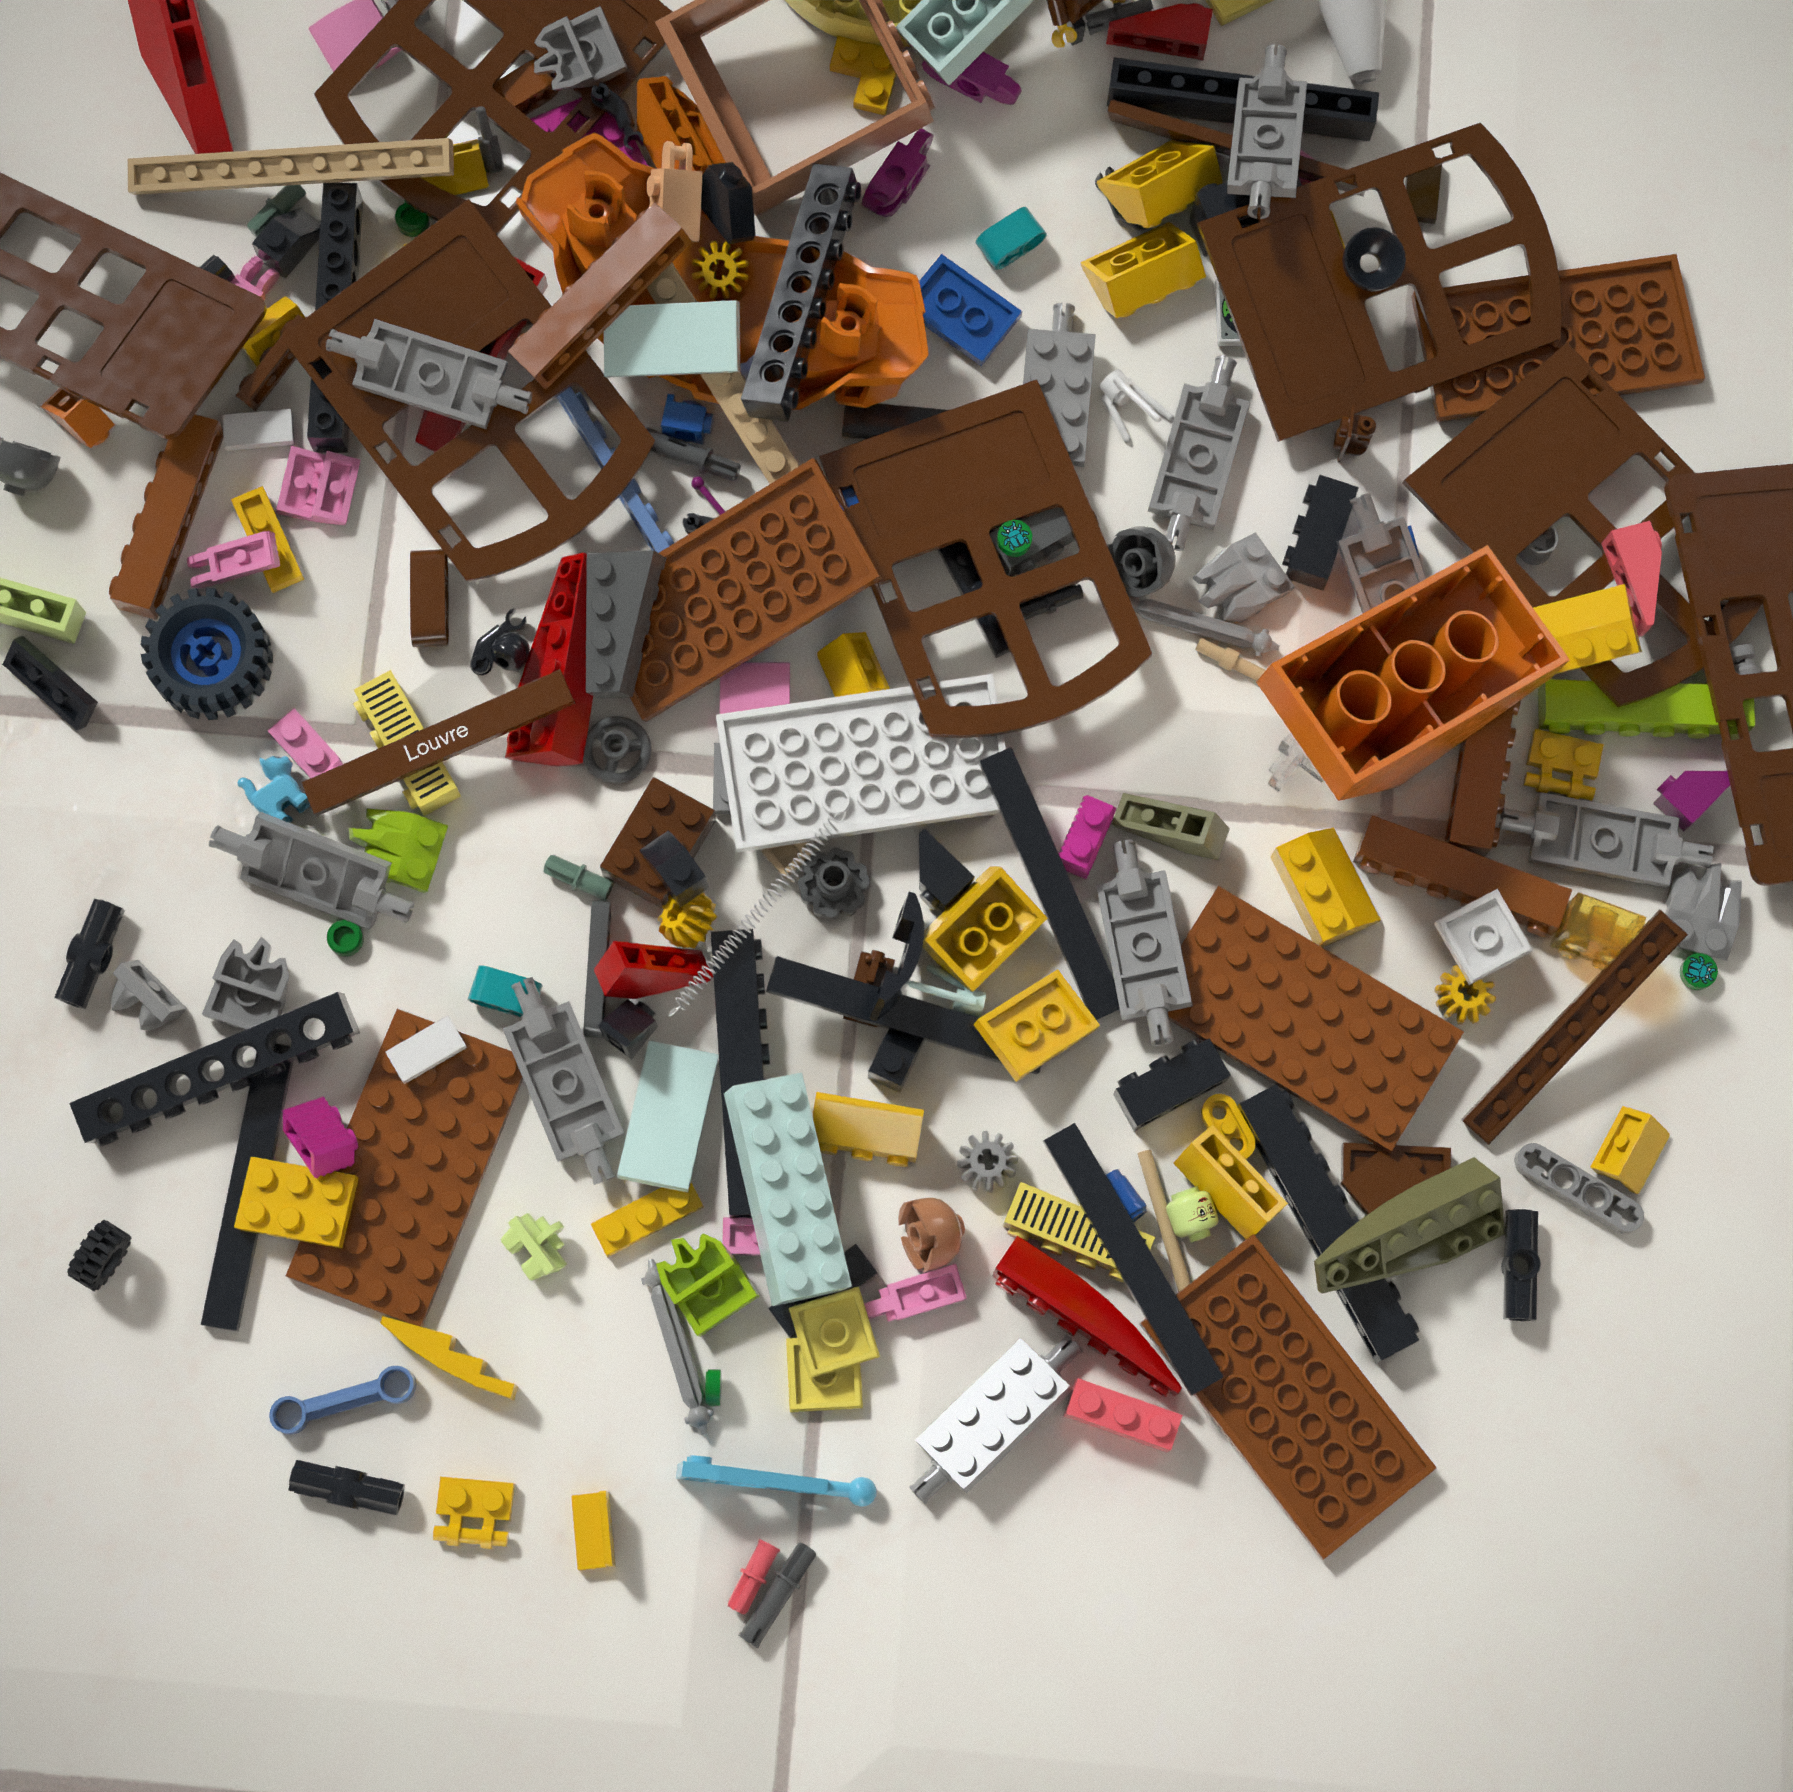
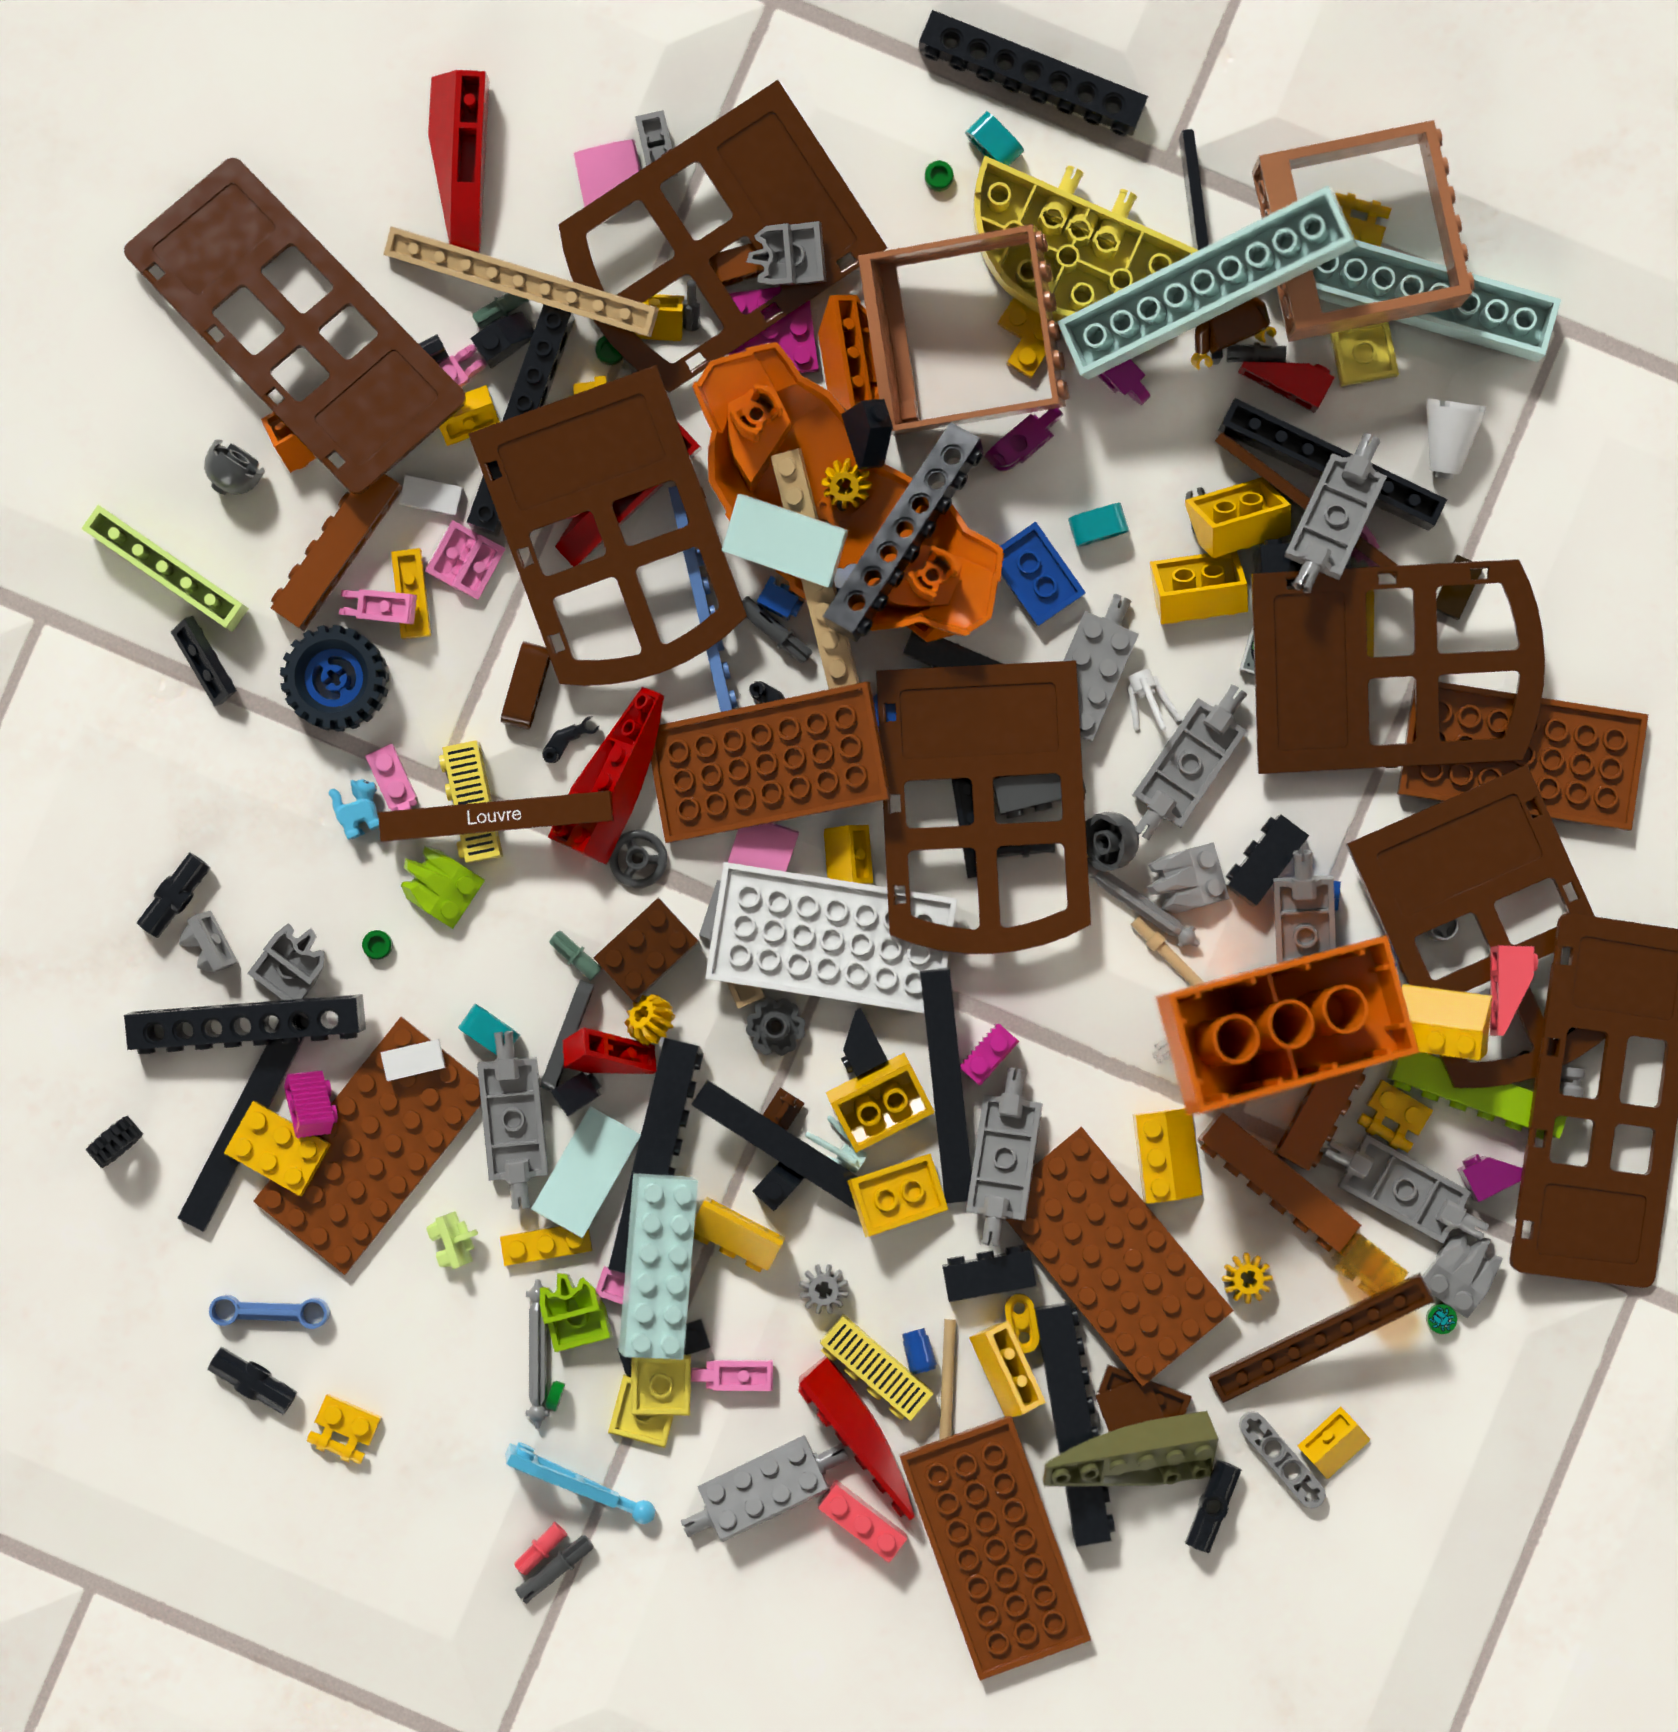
camera: 25 degrees right, 10 degrees up
light grey plate [209,812,415,929] -> none
reddish brown plate [235,314,304,411] -> none
light grey plate [326,319,532,429] -> none
yellow slope [380,1316,518,1400] -> none
black piece [490,632,530,671] -> none
brick [508,202,692,390] -> none
yellow panel [571,1490,616,1571] -> none
dark grey wedge [586,550,667,699] -> none
black arm [591,83,644,154] -> none
black slope [639,830,709,908] -> none
light nougat brick [647,141,702,242] -> none
white piece [669,811,846,1017] -> none
magenta hinge [691,477,726,515] -> none
black slope [869,891,924,1021] -> none
nougat cylinder [898,1198,965,1272] -> none
tile [997,520,1032,557] -> none
black tile [1043,1123,1223,1396] -> none
olive slope [1111,793,1230,860] -> none
yellowish green head [1166,1186,1219,1243] -> none
reddish brown hinge [1333,405,1376,462] -> none
black piece [1342,227,1406,291] -> none
white tile [1434,889,1533,985] -> none

